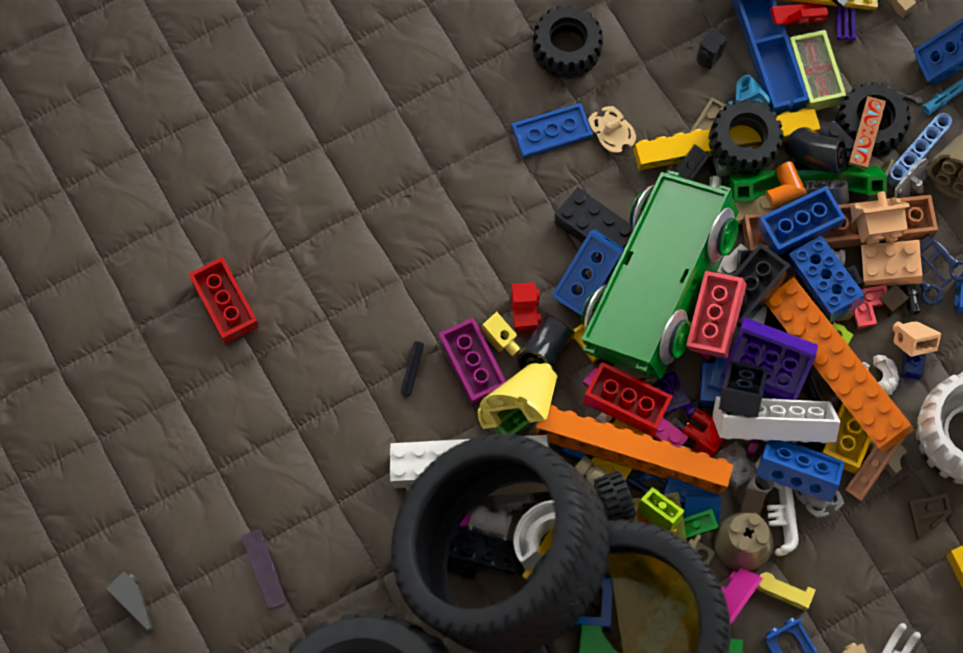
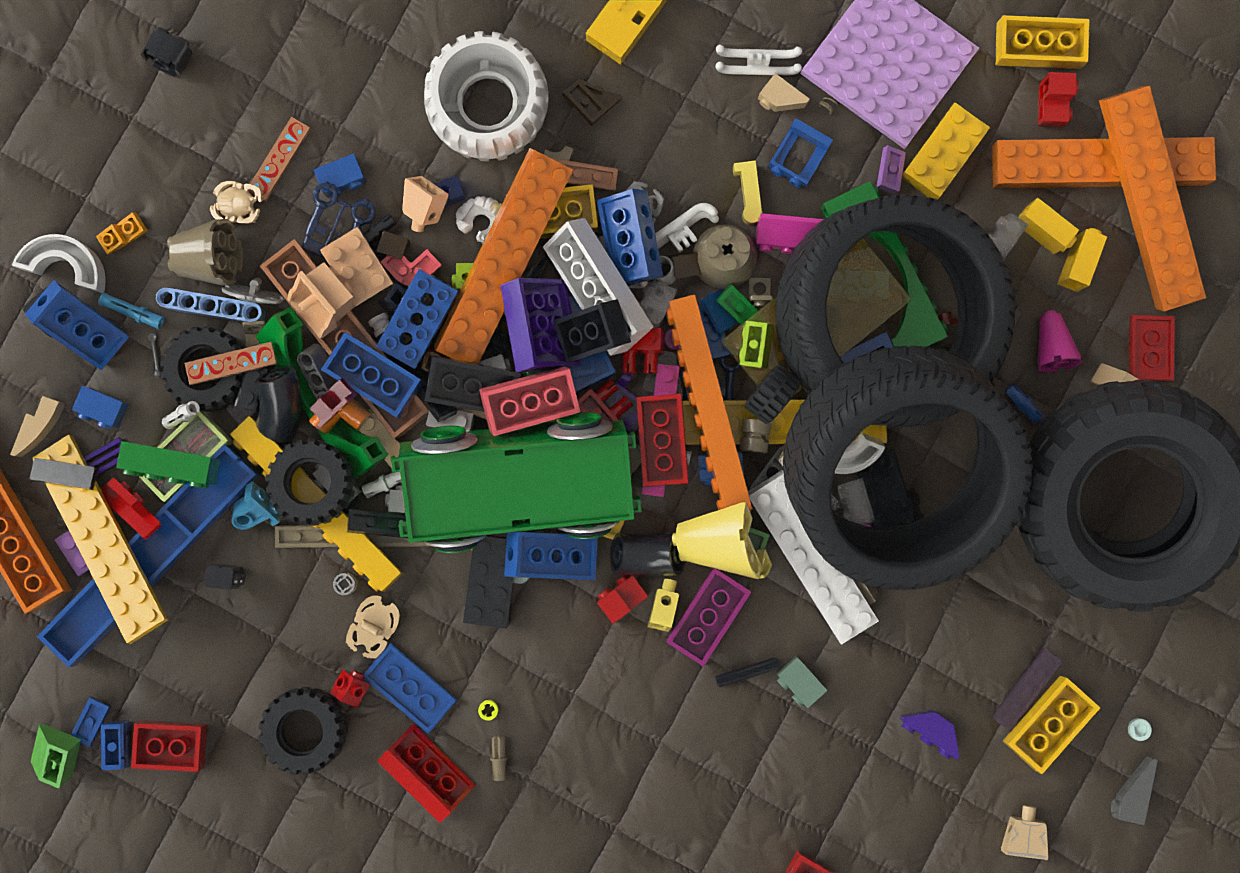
camera: 125 degrees left, 15 degrees up
none -> blue brick [72,386,129,430]
none -> green brick [116,441,221,489]
none -> white pin [162,401,200,429]
none -> panel [310,378,358,429]
none -> red brick [330,670,370,707]
none -> light grey wheel [333,573,358,595]
none -> red slope [377,724,476,823]
none -> neon yellow bush [478,700,499,720]
none -> dark tan axle [490,735,508,781]
none -> red brick [578,379,633,421]
none -> sand green brick [776,656,827,708]
none -> dark purple slope [899,710,959,760]
none -> tan torso [1001,805,1048,860]
none -> yellow brick [1003,676,1100,774]
none -> light aqua tile [1128,718,1152,741]

